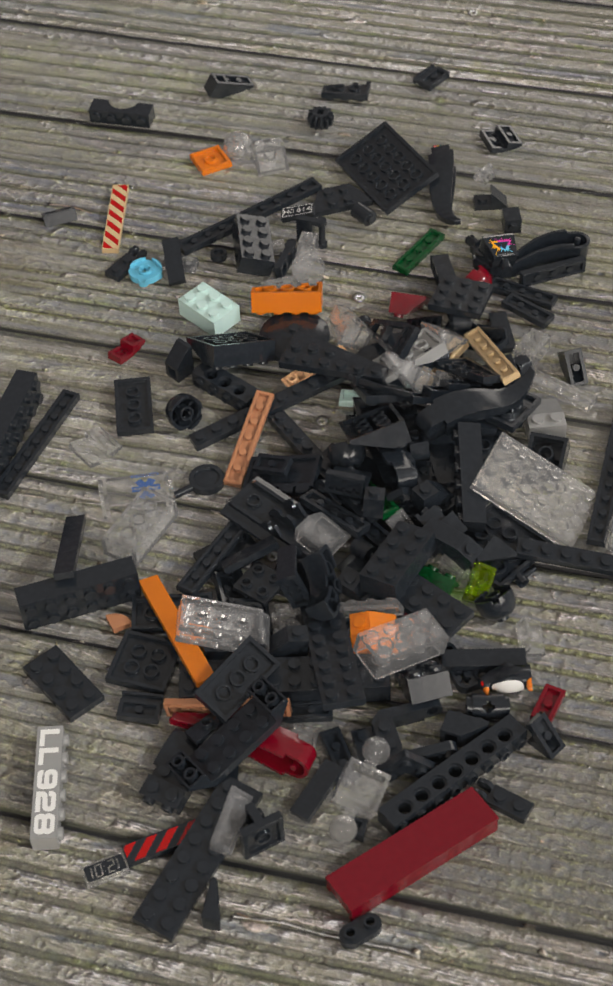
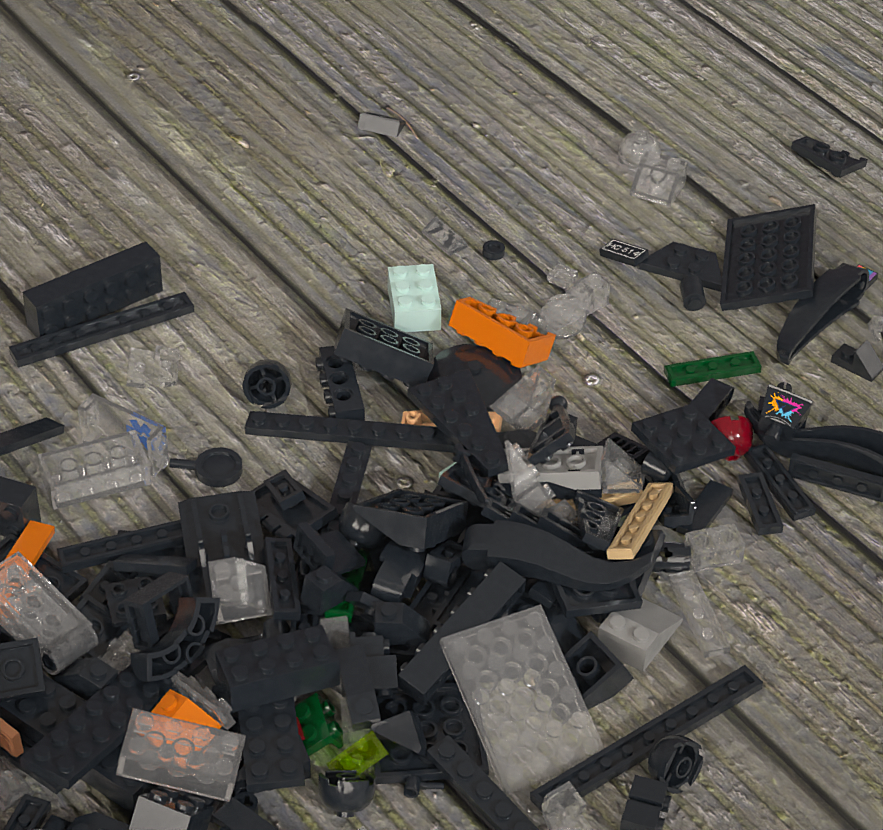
camera: 35 degrees right, 5 degrees down
black arch [89,98,155,128] -> none
tan tile [102,185,129,253] -> none
black hinge [105,245,147,282] -> none
dark red slope [108,333,145,365] -> none
black plate [114,376,154,437] -> none
medium azure plate [128,257,163,287] -> none
black tile [162,237,186,286] -> none
black slope [165,338,194,383] -> none
black plate [179,177,322,256] -> none
orange tile [190,145,232,176] -> none
black slope [204,73,255,98] -> none
nougat tile [223,390,274,489] -> none
black brick [231,213,275,277] -> none
black hinge [273,239,297,281] -> none
black plate [296,215,328,249] -> none
black gear [307,105,334,131] -> none
dark red slope [389,292,431,318] -> none
black brick [501,207,522,234] -> none
black slope [557,348,589,387] -> none

